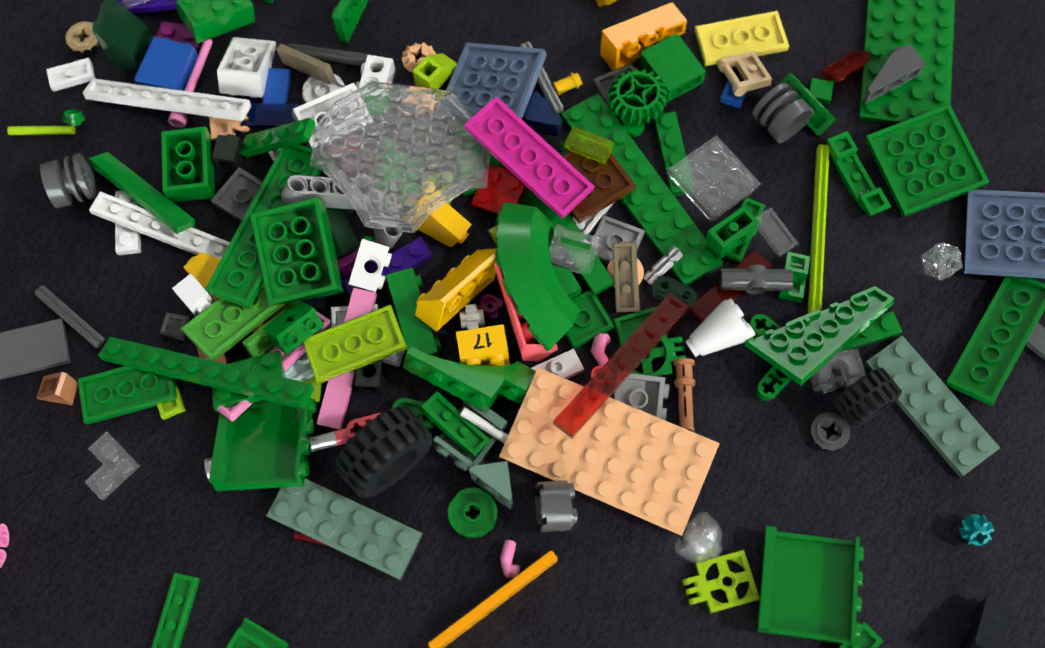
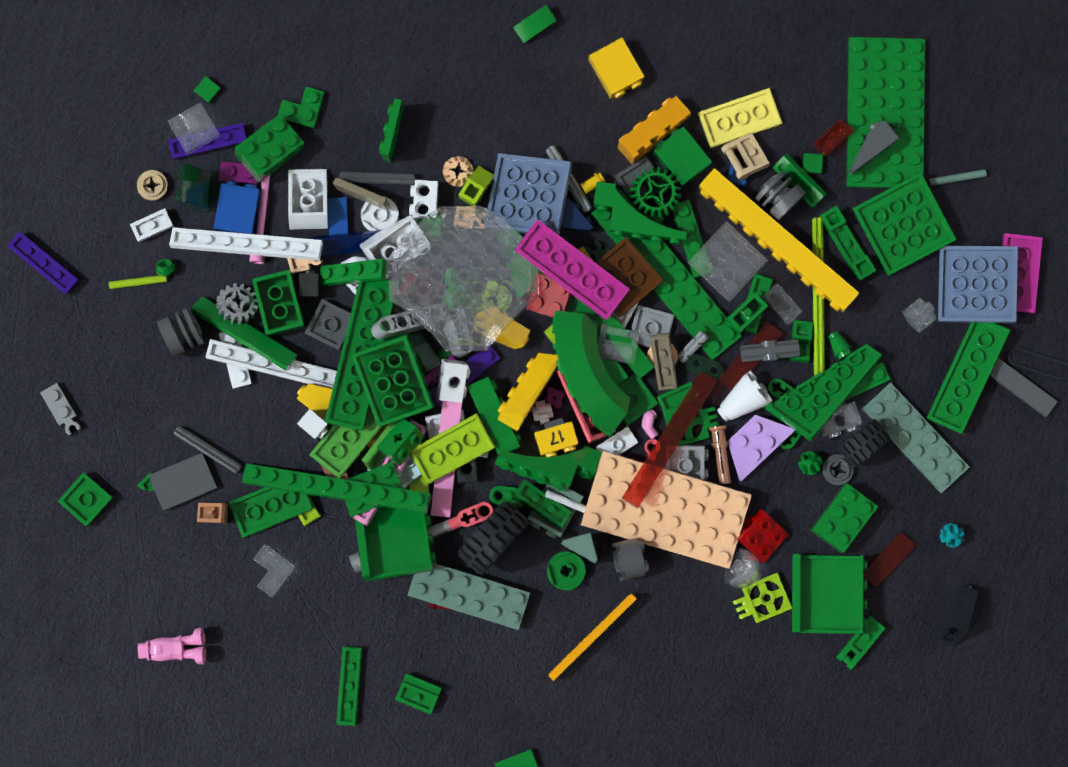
camera: 15 degrees left, 15 degrees up
dark grey tile [160,312,191,340] -> none
bright pink arm [500,540,520,578] -> none
clear neon green tile [564,126,615,164] -> none
none -> light grey gear [216,283,258,324]
none -> green arch [593,182,687,245]
none -> yellow brick [699,168,859,312]
none -> lavender wing [728,415,795,481]
none -> red plate [737,509,789,563]
none -> green gear [798,451,823,475]
none -> green brick [810,483,878,553]
none -> green cone [828,331,852,361]
none -> clear red tile [863,532,915,588]
none -> sand green bar [929,169,986,186]

